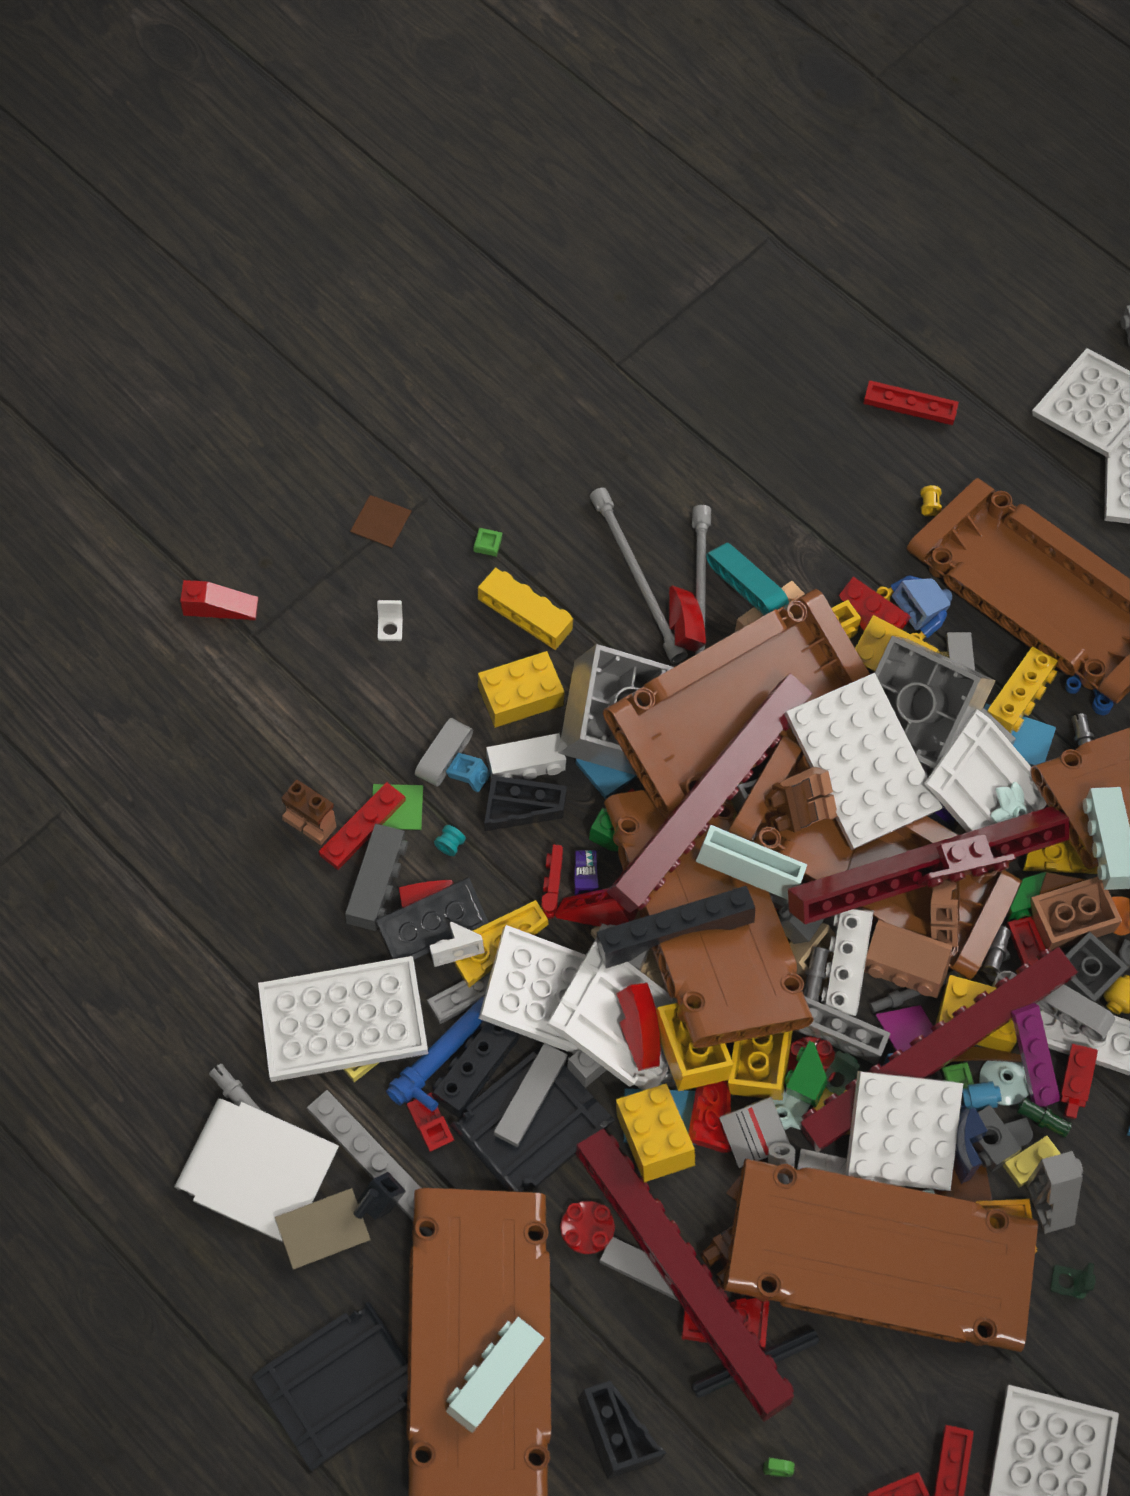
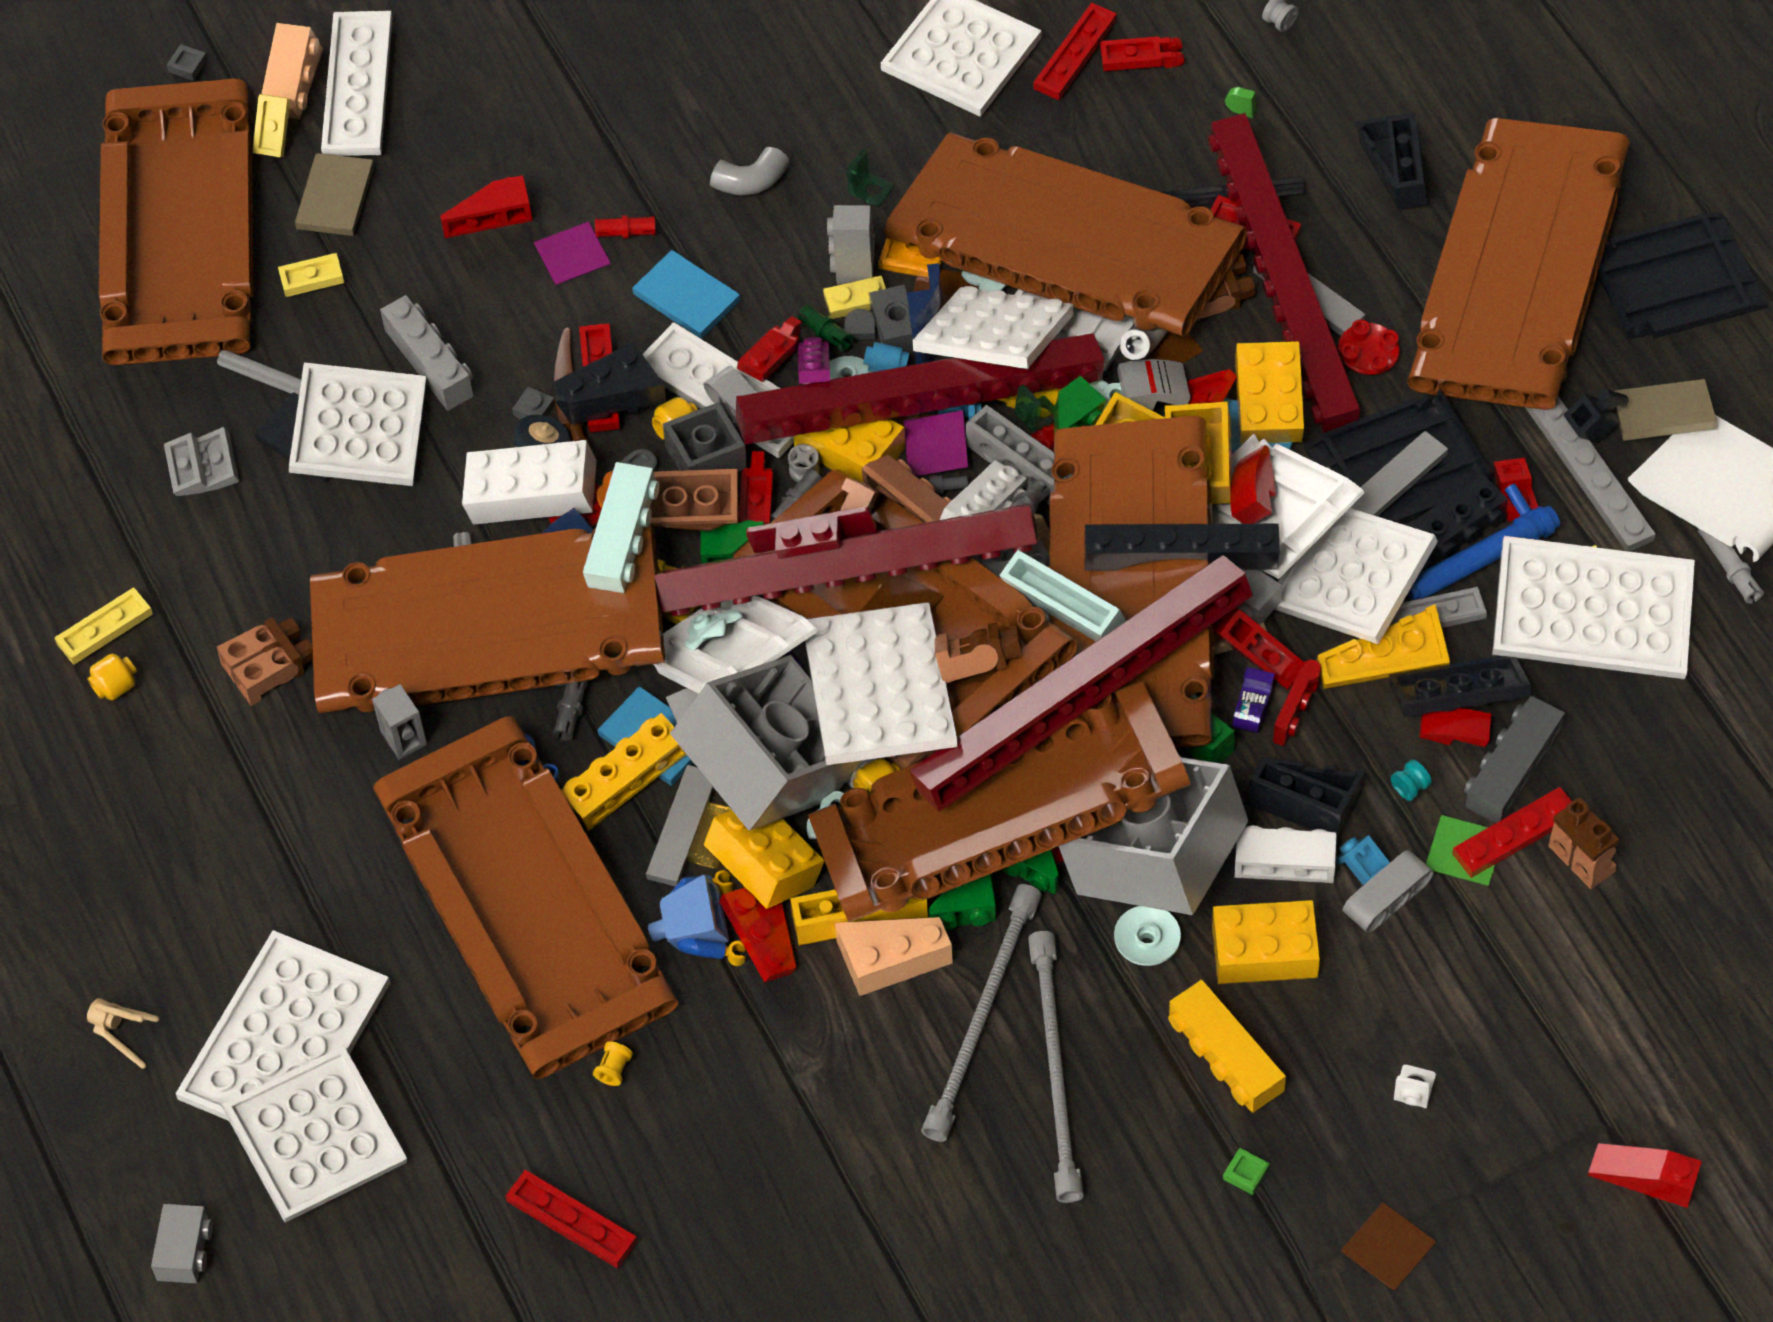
camera: 155 degrees left, 5 degrees down
white slope [430,922,485,967] -> none
light aqua brick [446,1317,545,1433] -> none
red slope [669,586,706,652] -> none
teal beam [706,542,789,616] -> none

